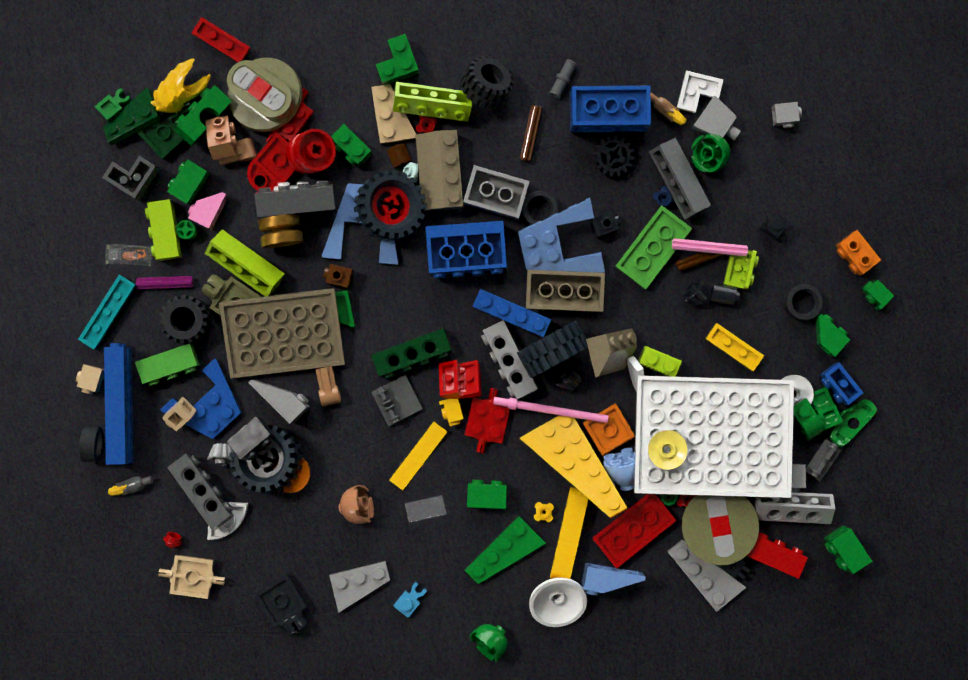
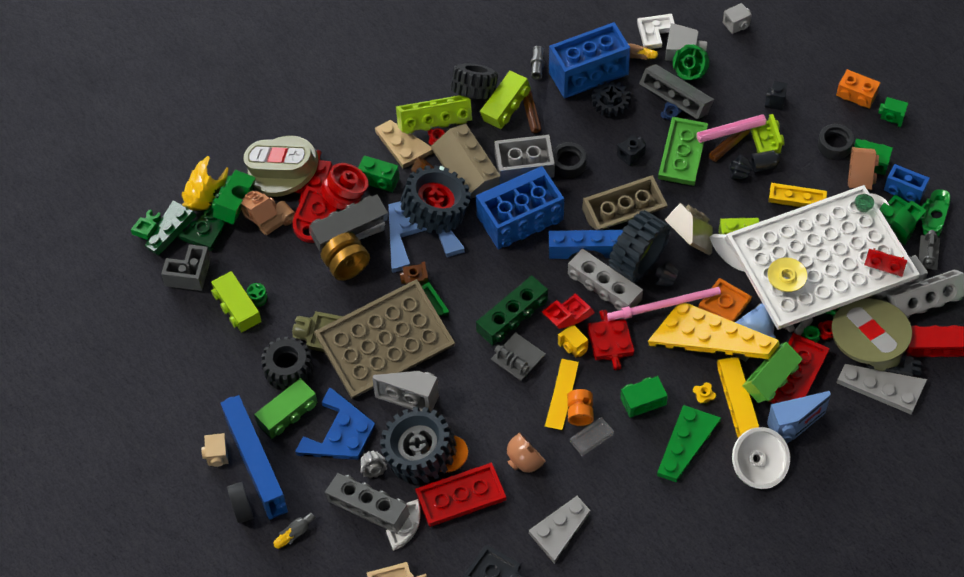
camera: 15 degrees left, 30 degrees down
teal plate [78,275,136,350] -> none
clear slope [105,244,151,266] -> none
magenta axle [136,276,193,289] -> none
tan brick [162,397,196,431] -> none
red plate [163,532,182,548] -> none
green brick [167,159,210,206] -> none
bright pink slope [188,192,229,230] -> none
red plate [192,17,251,63] -> none
lime brick [205,229,285,296] -> none
brick [226,416,276,461] -> none
medium nougat piece [316,366,341,407] -> none
green brick [376,34,419,85] -> none
dark azure plate [393,581,427,618] -> none
green cylinder [469,624,508,662] -> none
medium blue wing [518,198,605,273] -> none
none -> red plate [415,462,506,527]
none -> lime brick [480,71,531,129]
none -> orange wheel [567,389,594,426]
none -> bright green brick [742,342,802,403]
none -> nougat brick [848,147,879,190]
none -> clear green plate [855,194,874,212]
none -> red hinge [864,248,907,277]

